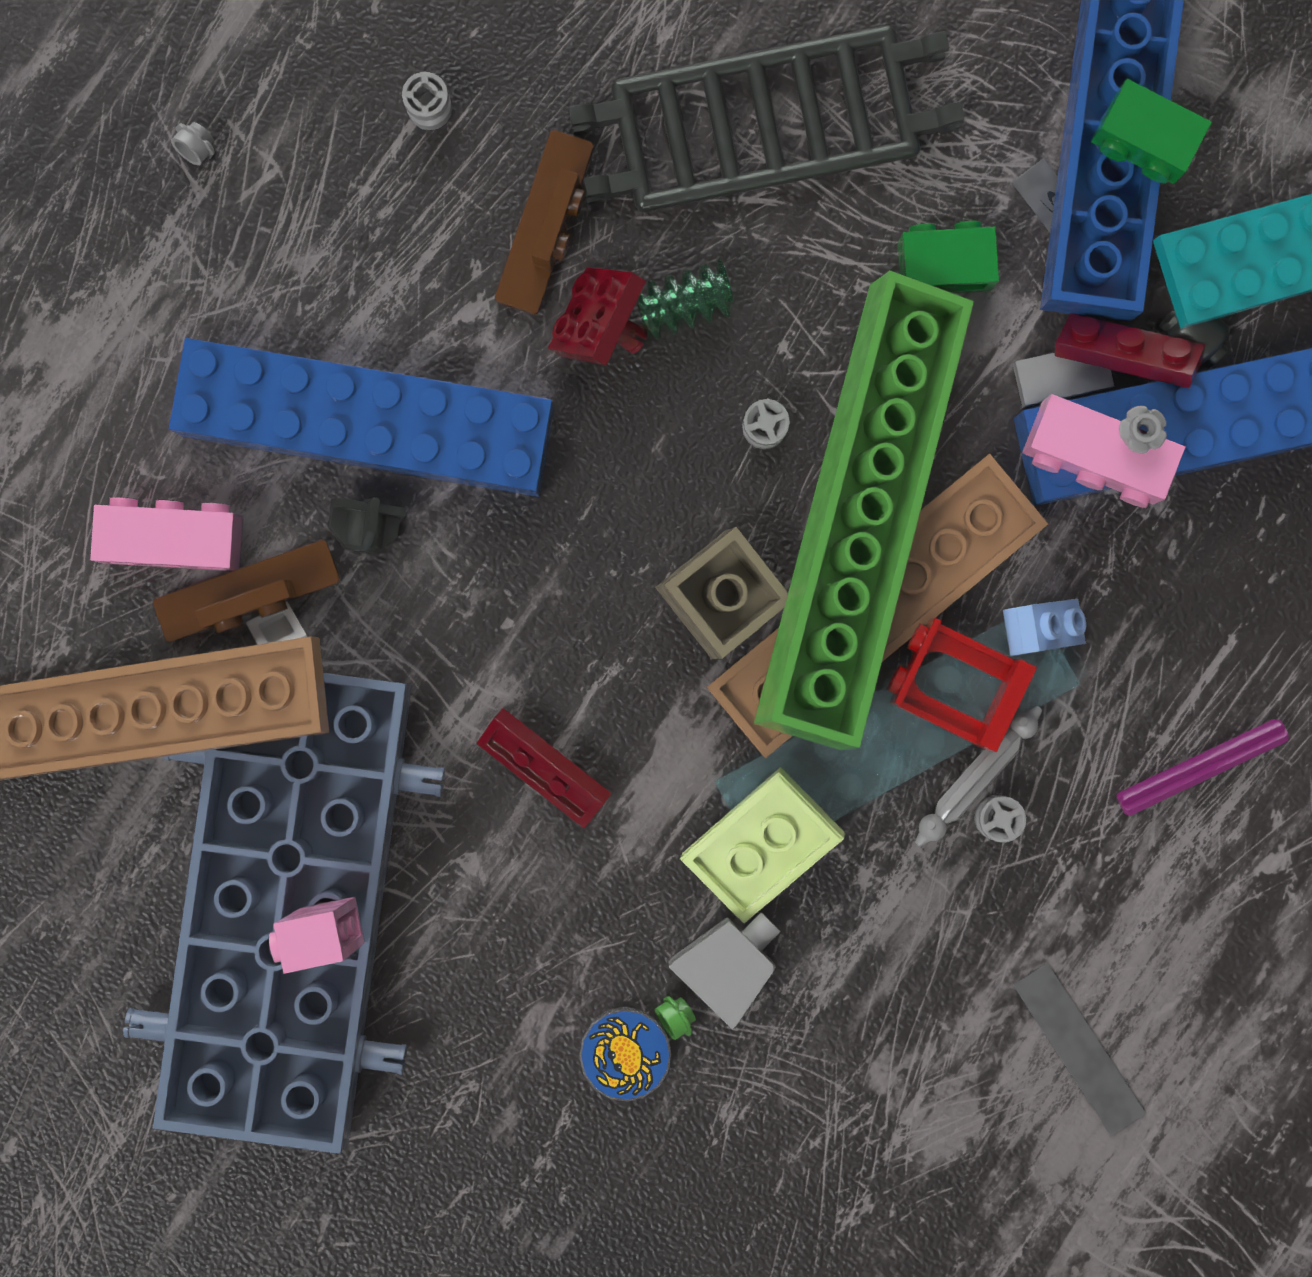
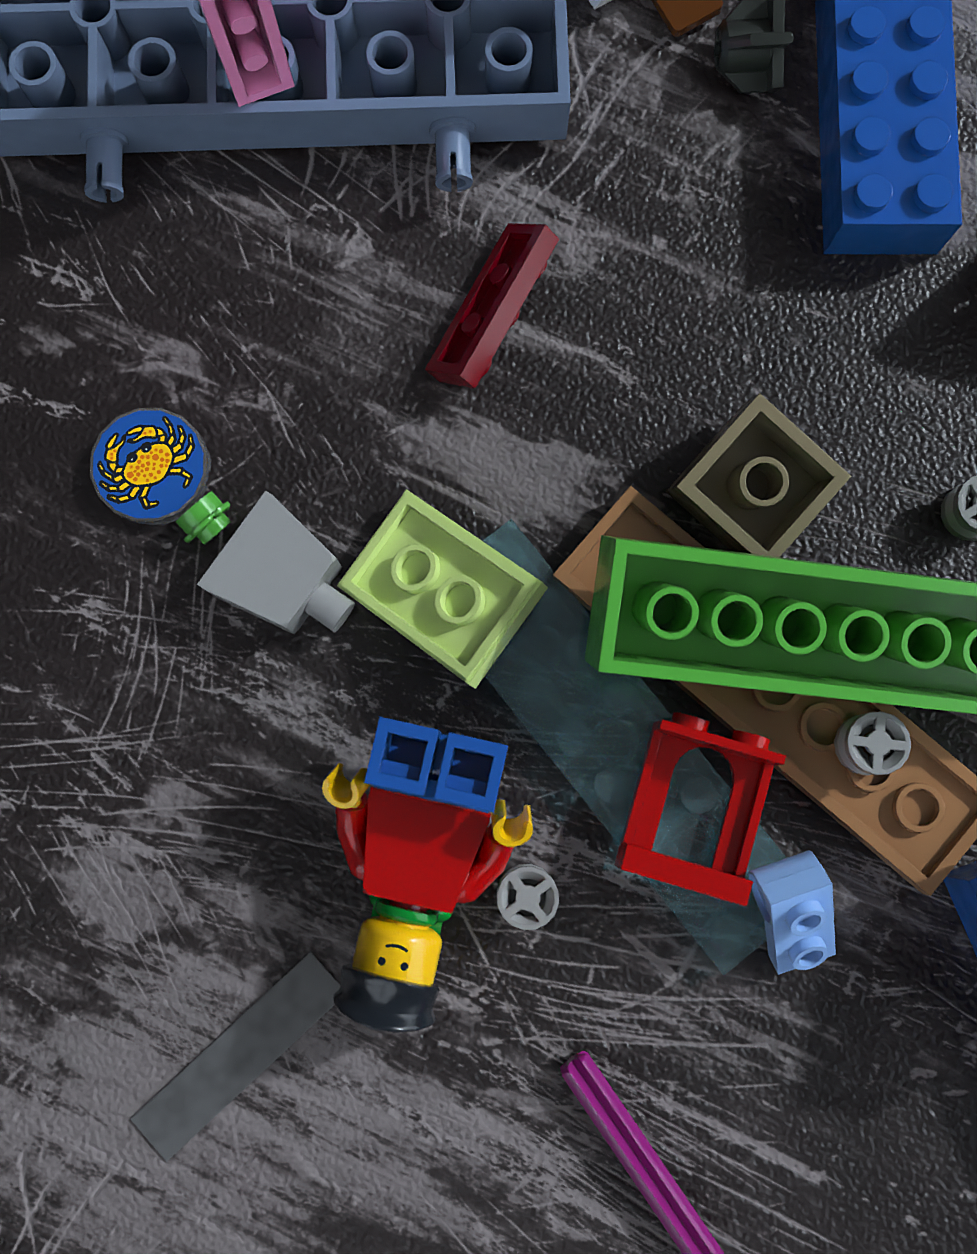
camera: 85 degrees right, 5 degrees down
light grey wheel [915,706,1042,847] -> none
none -> piece [322,717,533,1033]
none -> light grey wheel [834,711,911,776]

